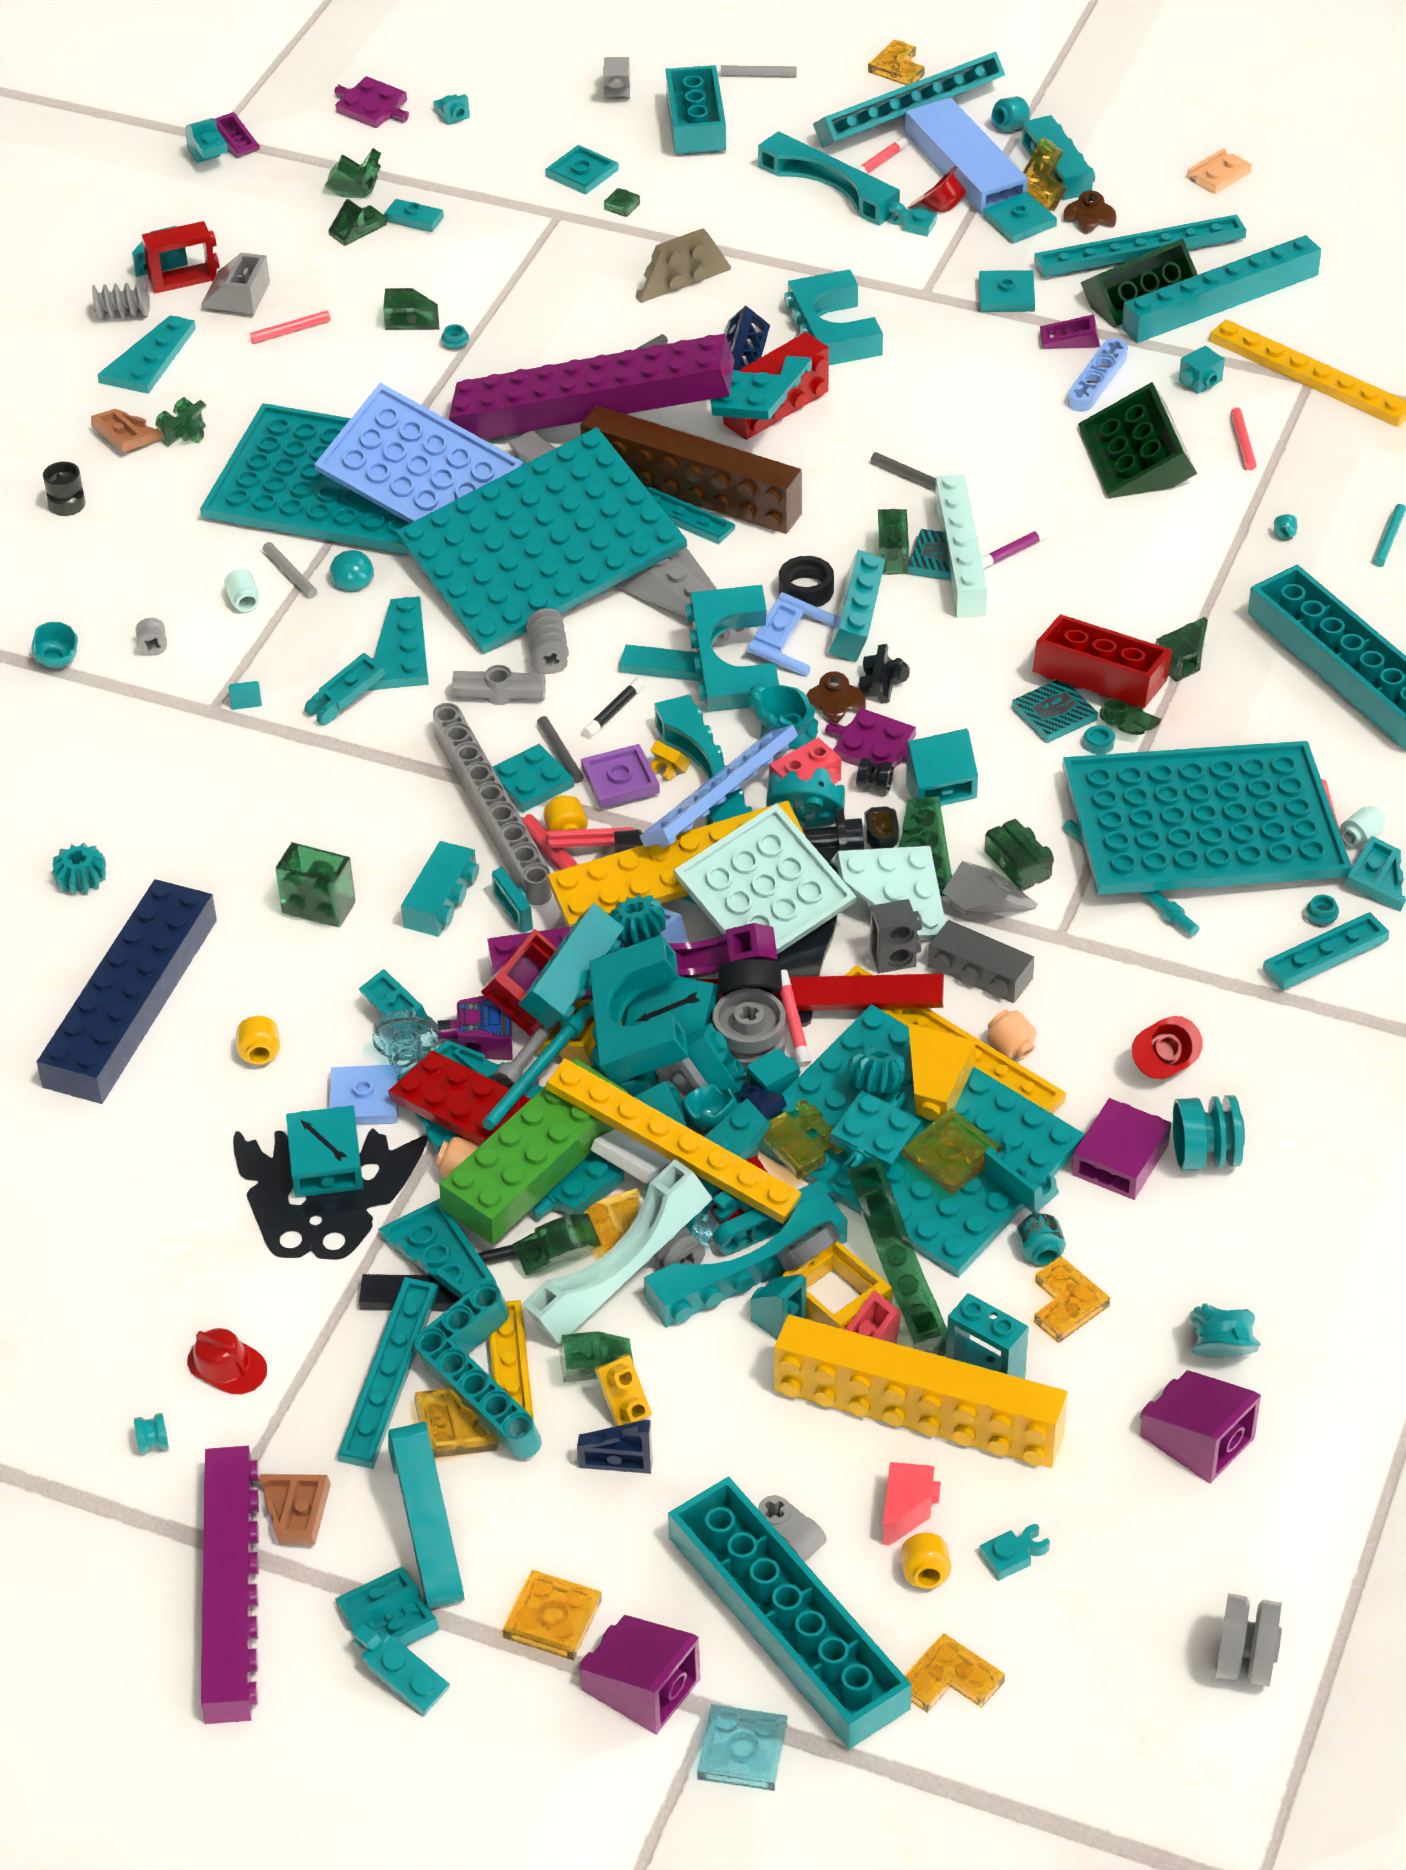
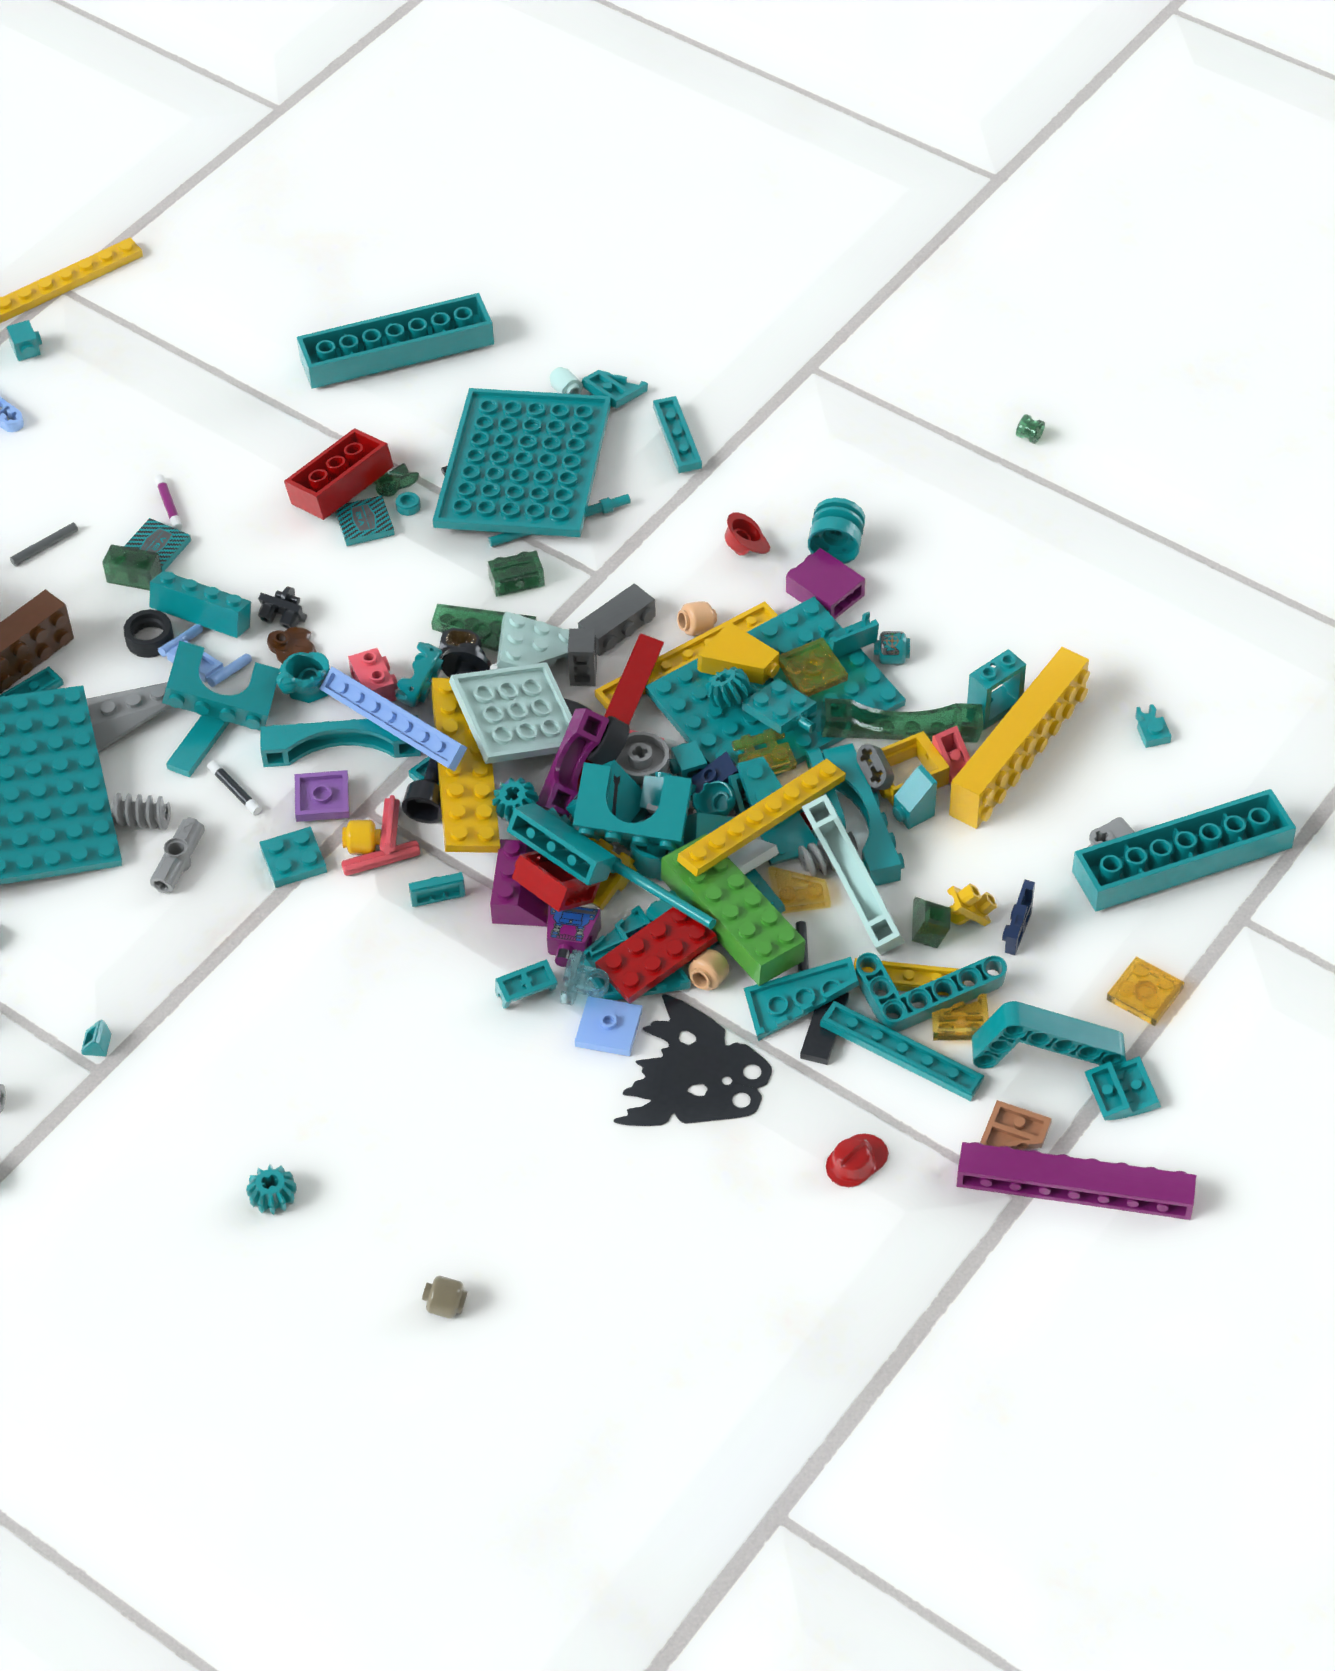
camera: 75 degrees left, 5 degrees up
dark blue brick [36,879,217,1104] -> none
teal wheel [134,1412,169,1454] -> none
yellow head [236,1015,281,1065] -> none
clear green brick [275,842,356,928] -> none
teal brick [286,1105,364,1198] -> none
teal hinge [304,653,386,725] -> none
teal hinge [352,1623,450,1716] -> none
teal wing [368,596,429,690] -> none
teal brick [401,841,479,937] -> none
light grey beam [433,703,552,906] -> none
light grey piece [492,981,588,1088] -> none
clear green brick [513,1214,601,1276] -> none
dark grey bar [537,716,584,783] -> none
magenta slope [579,1614,701,1735] -> none
yellow tile [650,740,691,781] -> none
clear light blue plate [697,1704,788,1791] -> none
magenta plate [825,708,916,769] -> none
black wheel [856,757,894,794] -> none
coral slope [883,1462,941,1545] -> none
yellow head [900,1532,952,1589] -> none
clear yellow plate [905,1633,1005,1713] -> none
teal slope [906,728,978,811] -> none
light aqua arch [935,474,987,618] -> none
light grey slope [942,860,1038,914] -> none
clear yellow plate [1034,1256,1111,1344] -> none
dark green slope [1078,382,1198,498] -> none
magenta slope [1140,1370,1261,1484] -> none
clear green slope [1156,617,1208,682] -> none
teal piece [1189,1303,1261,1358] -> none
light grey wheel [1215,1593,1282,1687] -> none
coral bar [1230,407,1257,470] -> none
teal hinge [1274,514,1298,540] -> none
teal plate [1306,894,1339,924] -> none
teal bar [1373,504,1406,567] -> none

